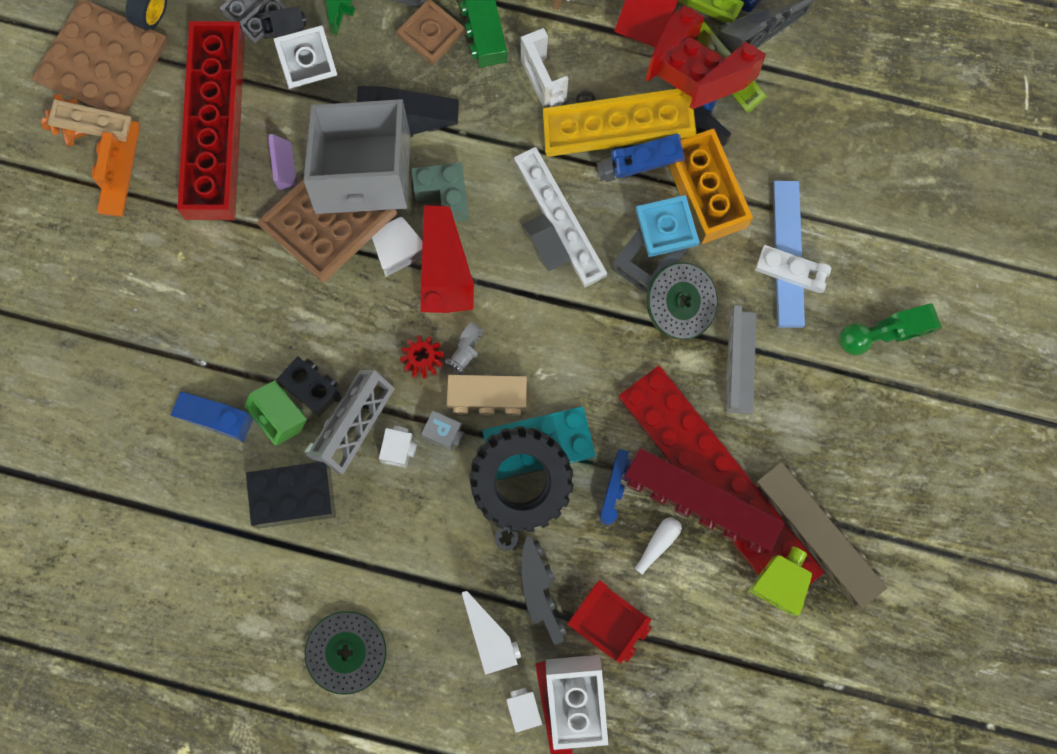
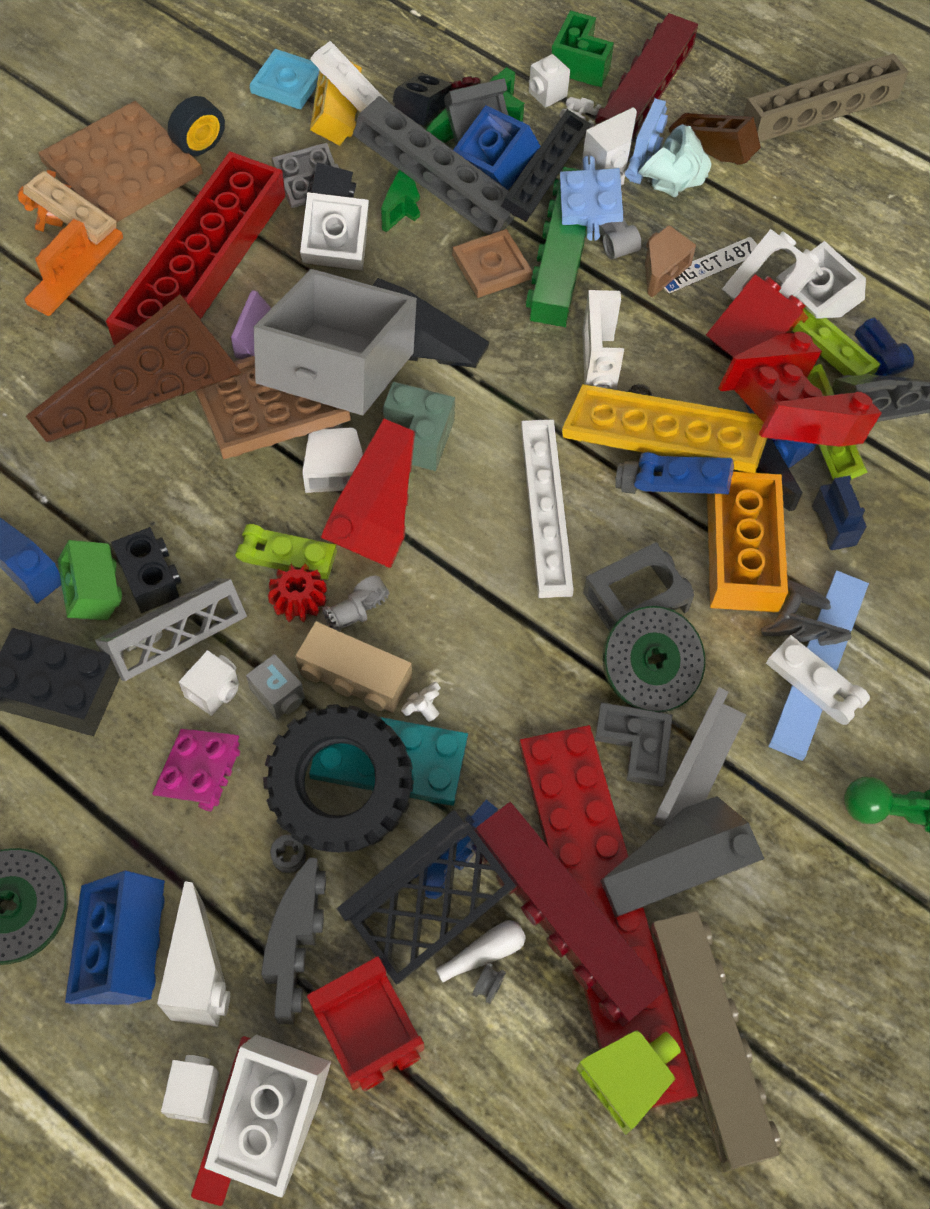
camera: 25 degrees right, 15 degrees down
dark grey slope [522,214,571,271] -> none
medium azure plate [635,195,699,257] -> none
none -> reddish brown wing [26,295,243,443]
none -> blue slope [65,870,165,1005]
none -> dark pink hinge [152,729,240,812]
none -> lime plate [235,524,337,580]
none -> black fence [336,809,519,985]
none -> white plant [401,682,441,722]
none -> dark grey bush [472,963,506,1004]
none -> dark grey plate [595,702,673,787]
none -> dark grey wedge [600,796,764,917]
none -> dark grey piece [761,581,852,646]
none -> dark blue piece [812,475,867,550]

